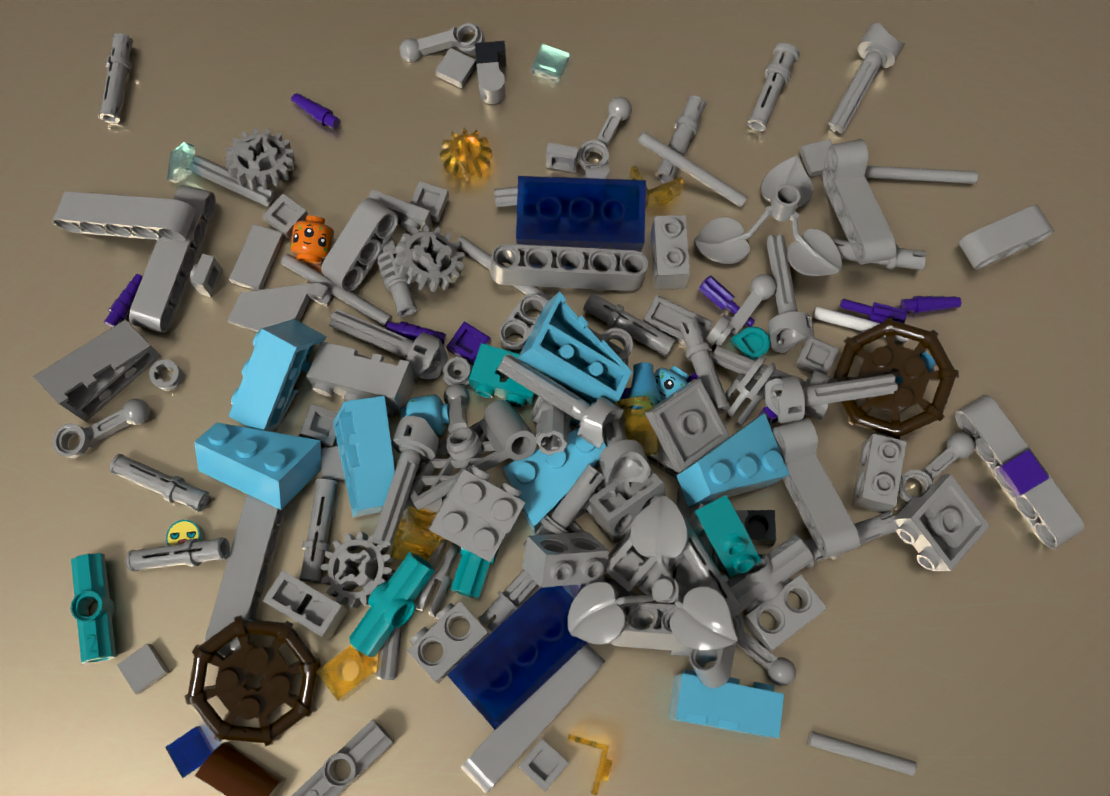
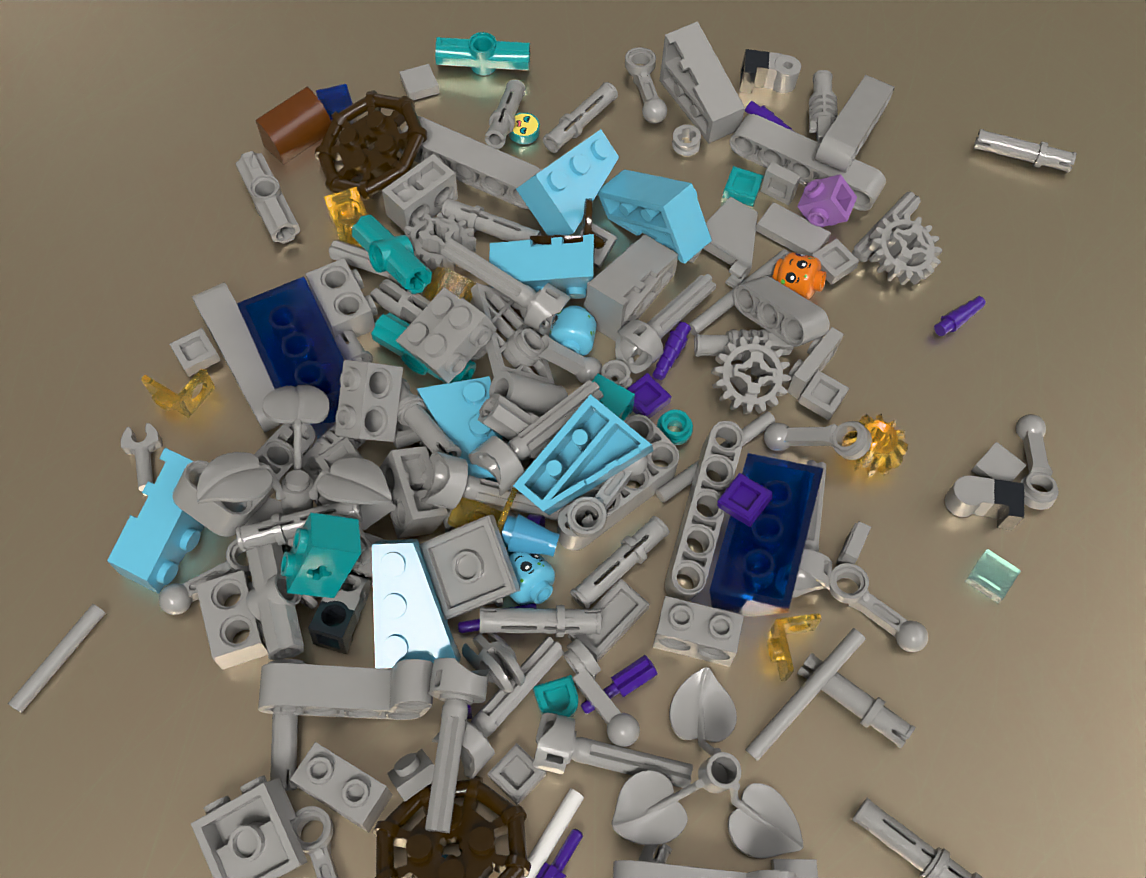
camera: 105 degrees right, 10 degrees down
clear light blue tile [167,142,195,184] -> none
none -> light grey bar [121,423,163,491]
none -> light grey plate [387,749,434,802]
none -> dark brown piece [530,198,605,249]
none -> teal plate [657,410,693,445]
none -> dark purple tile [717,473,772,527]
none -> teal tile [722,166,764,207]
none -> leg [739,49,801,93]
none -> light grey piece [764,421,872,460]
none -> medium lavender brick [797,174,857,227]
none -> light grey hinge [809,70,838,143]

